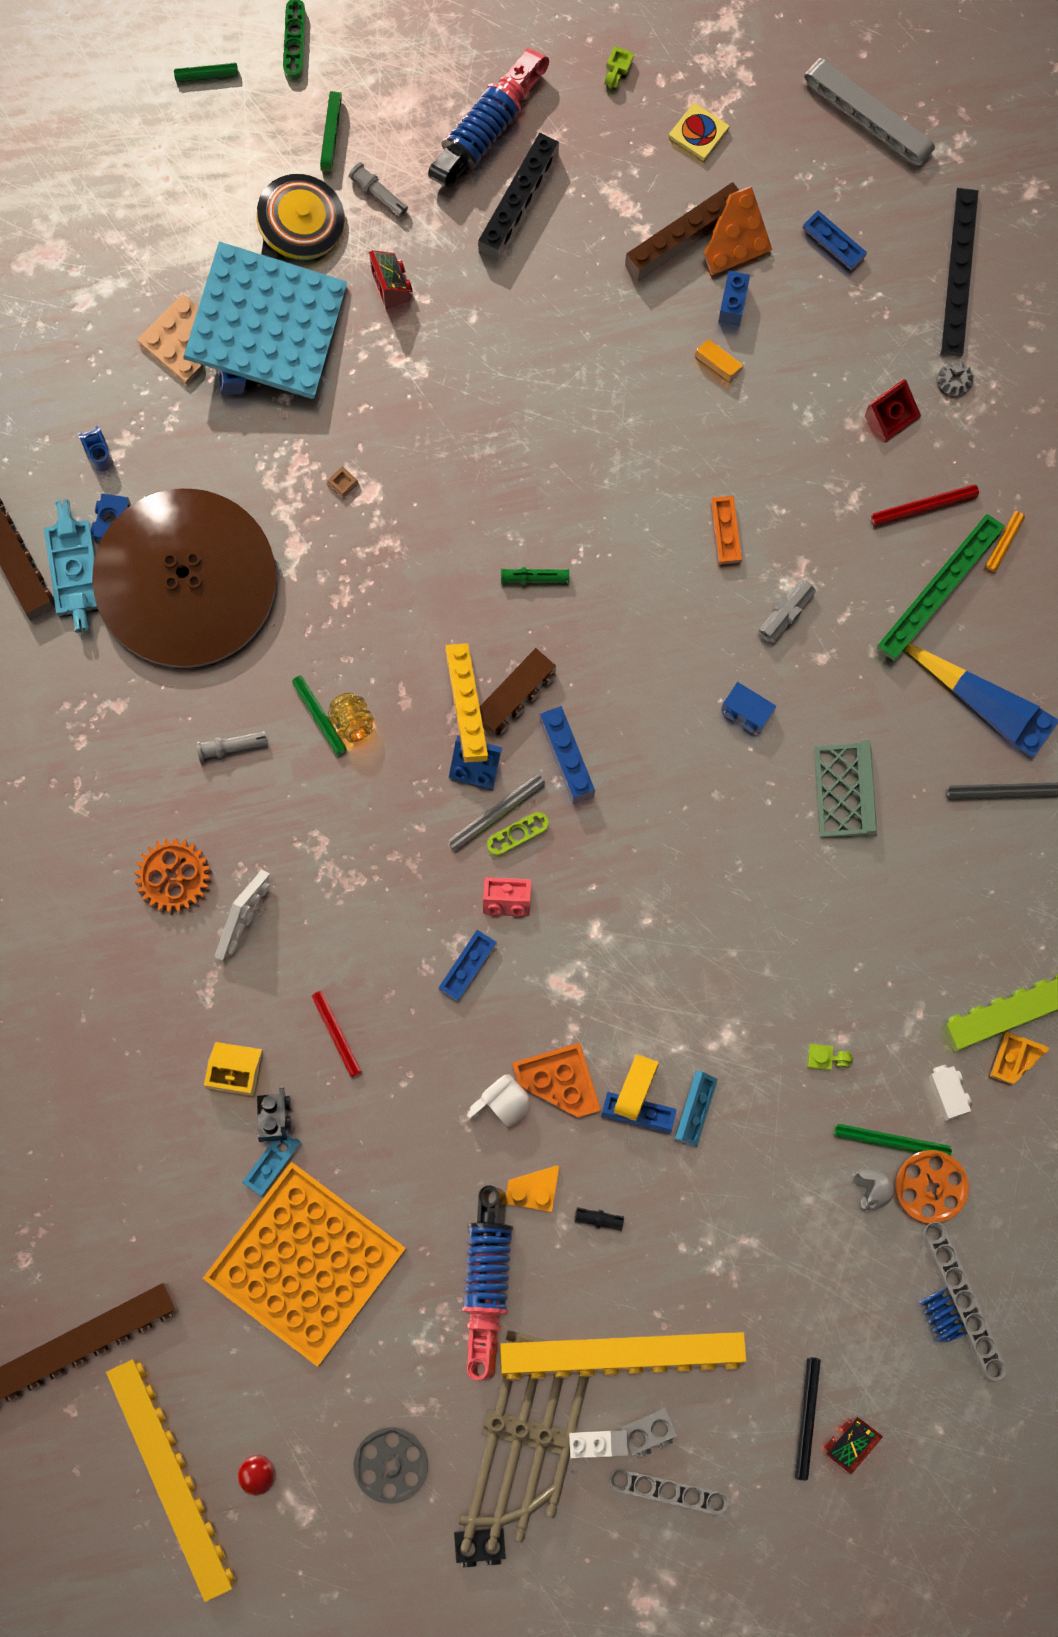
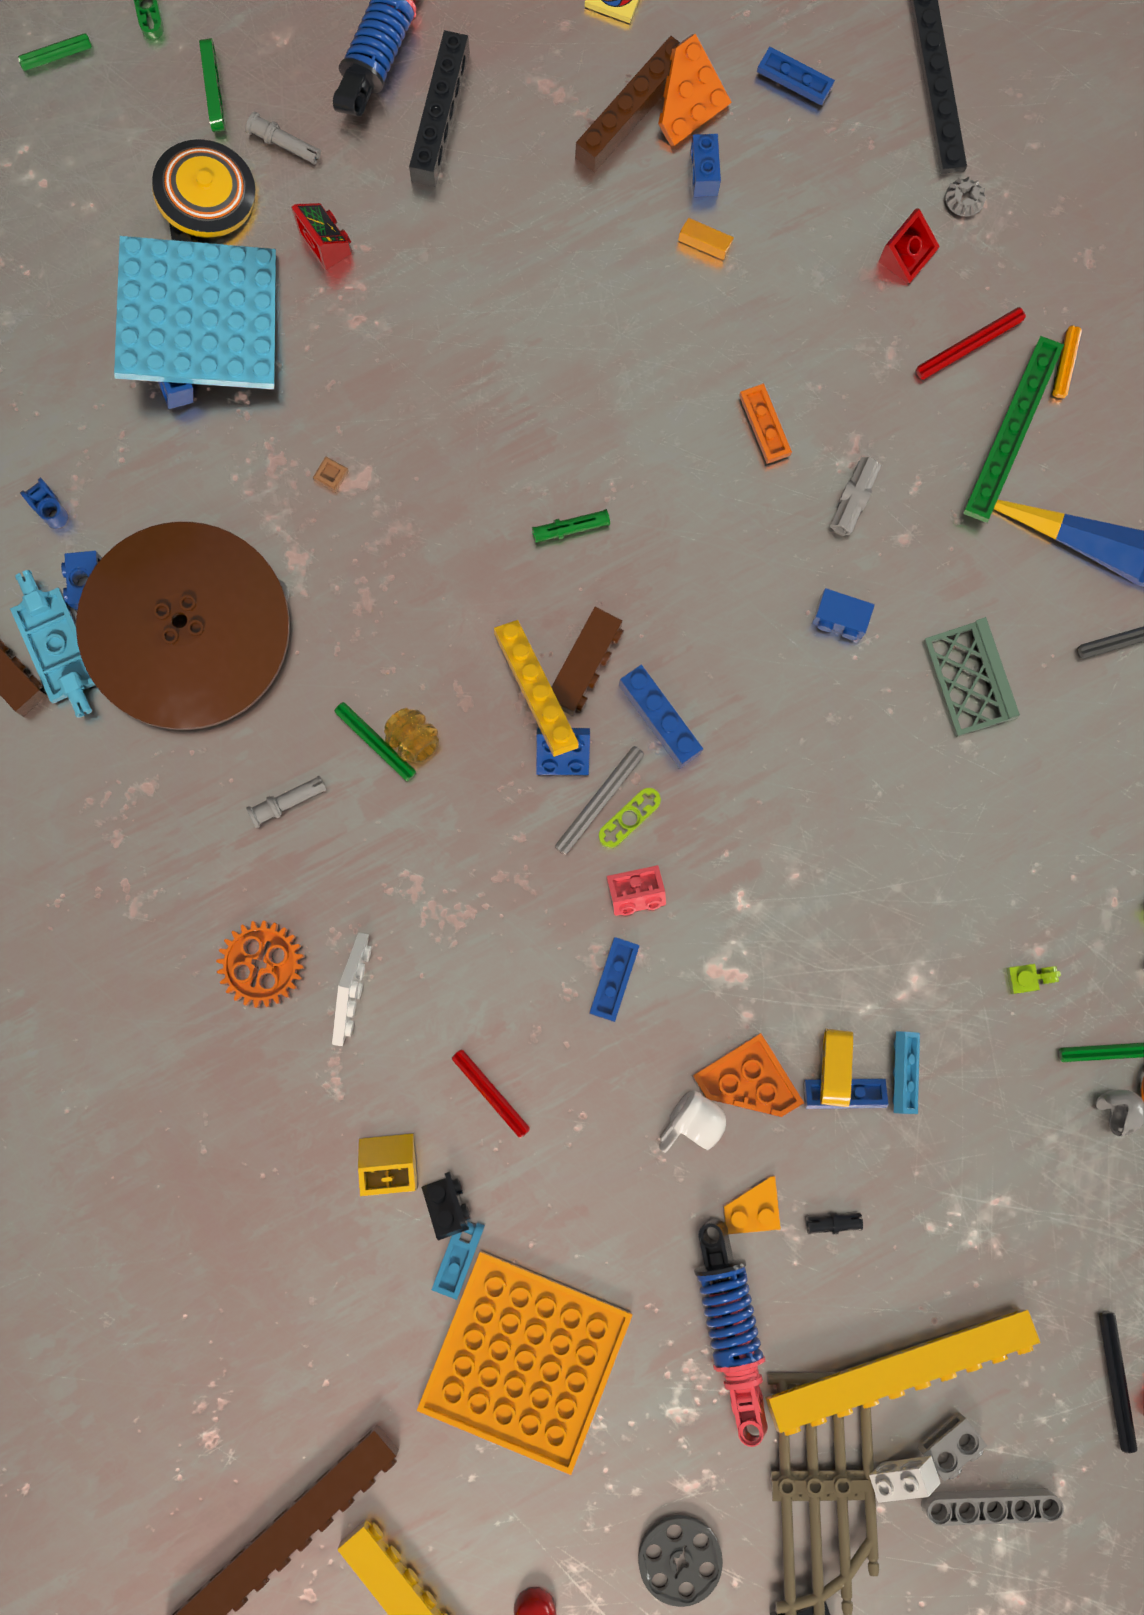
camera: 20 degrees left, 5 degrees up
light nougat plate [137,294,202,385] -> none

